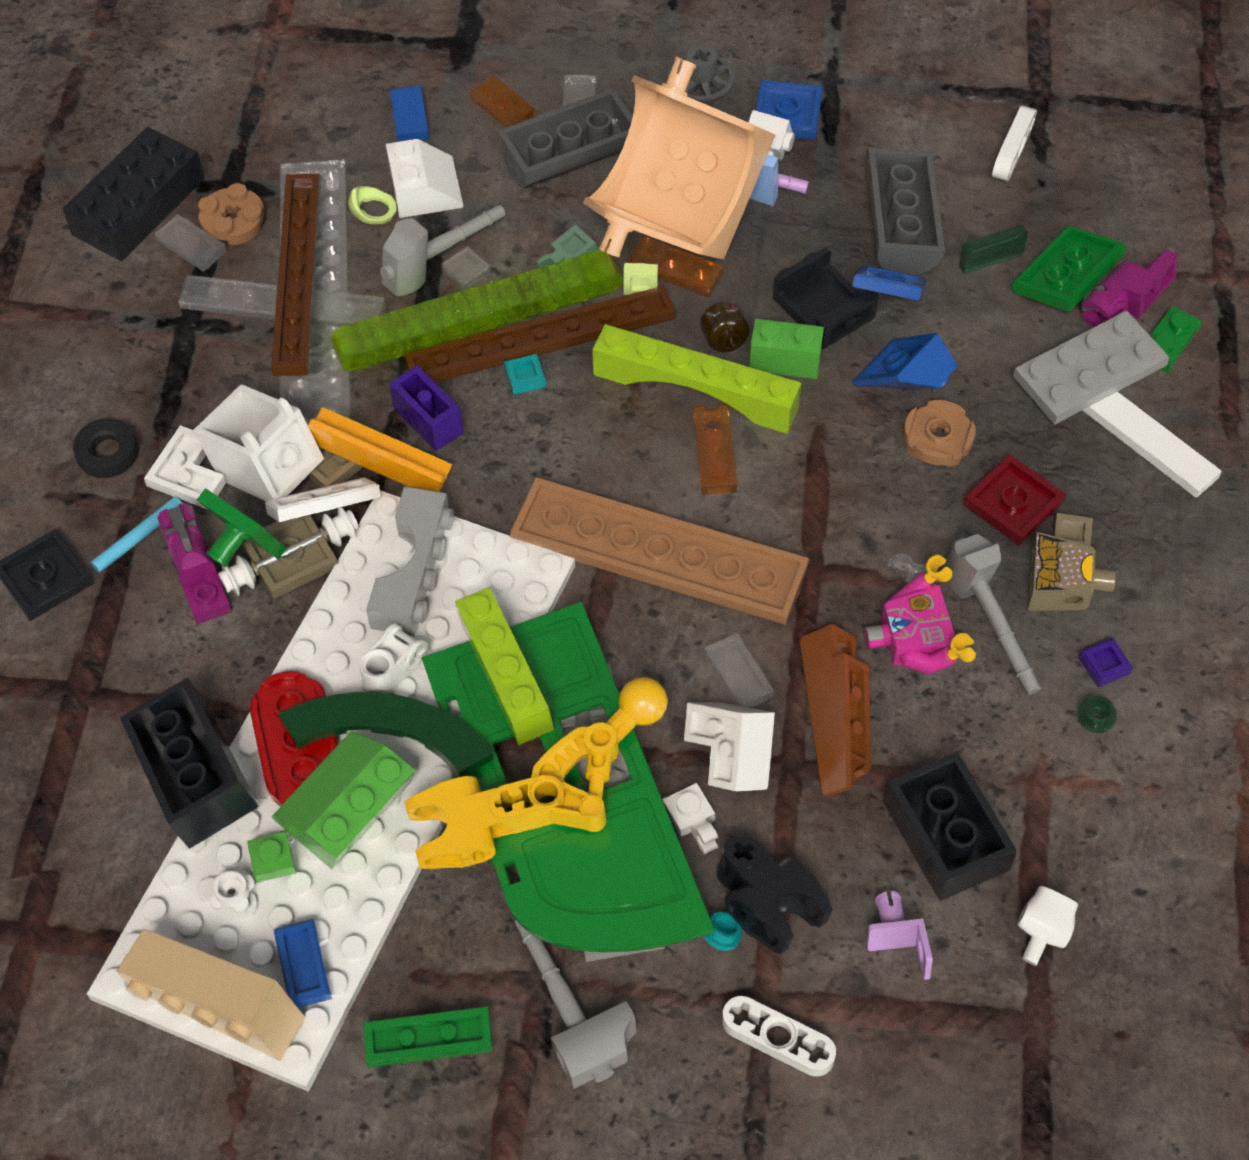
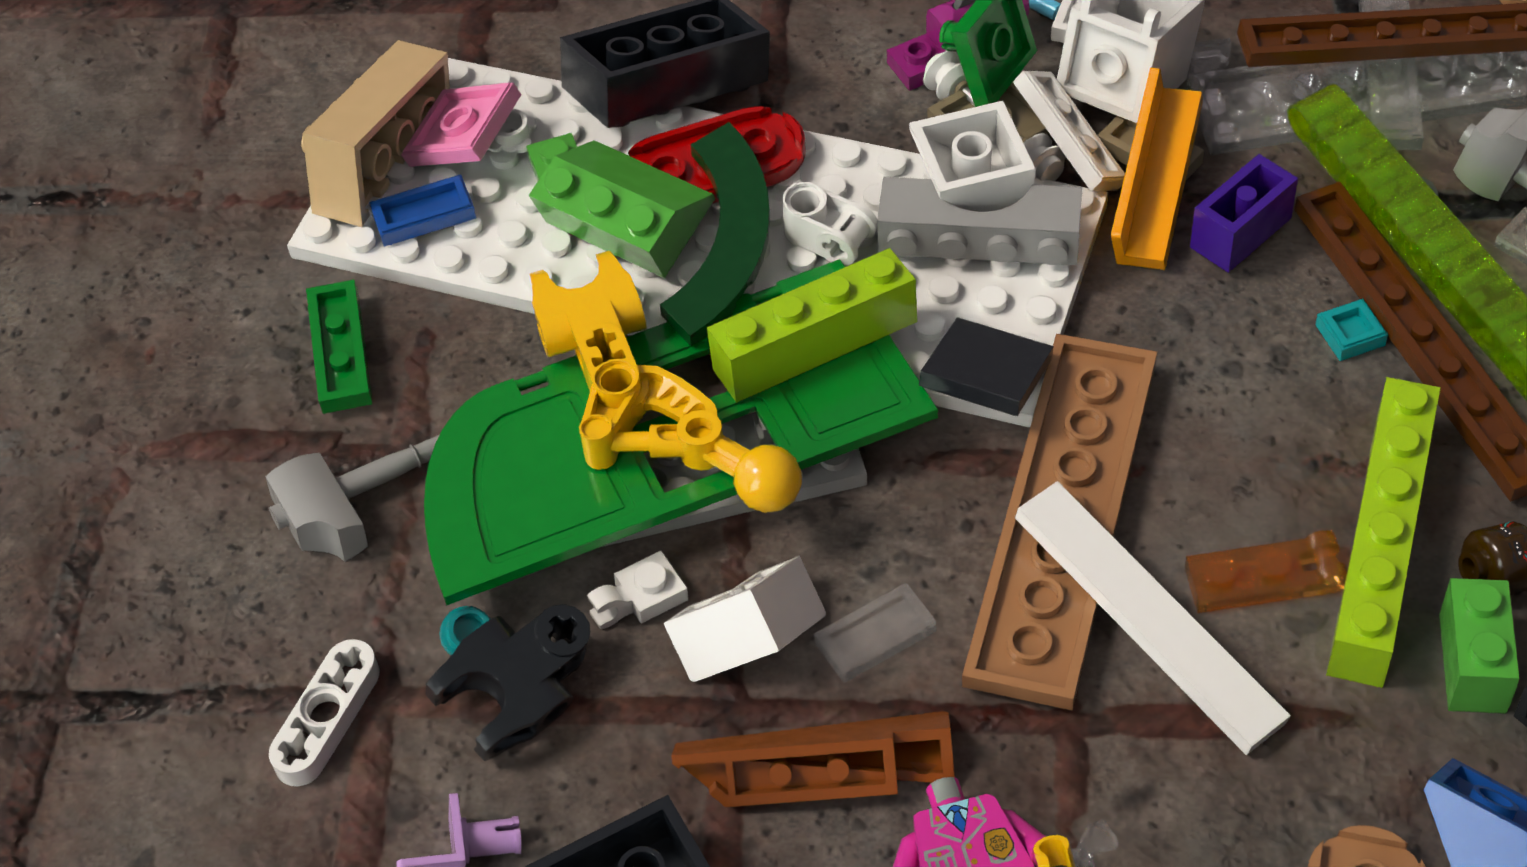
camera: 90 degrees right, 5 degrees down
none -> bright pink tile [401,83,522,167]
none -> white slope [909,101,1036,212]
none -> black tile [919,317,1054,416]
none -> white tile [1015,481,1291,755]

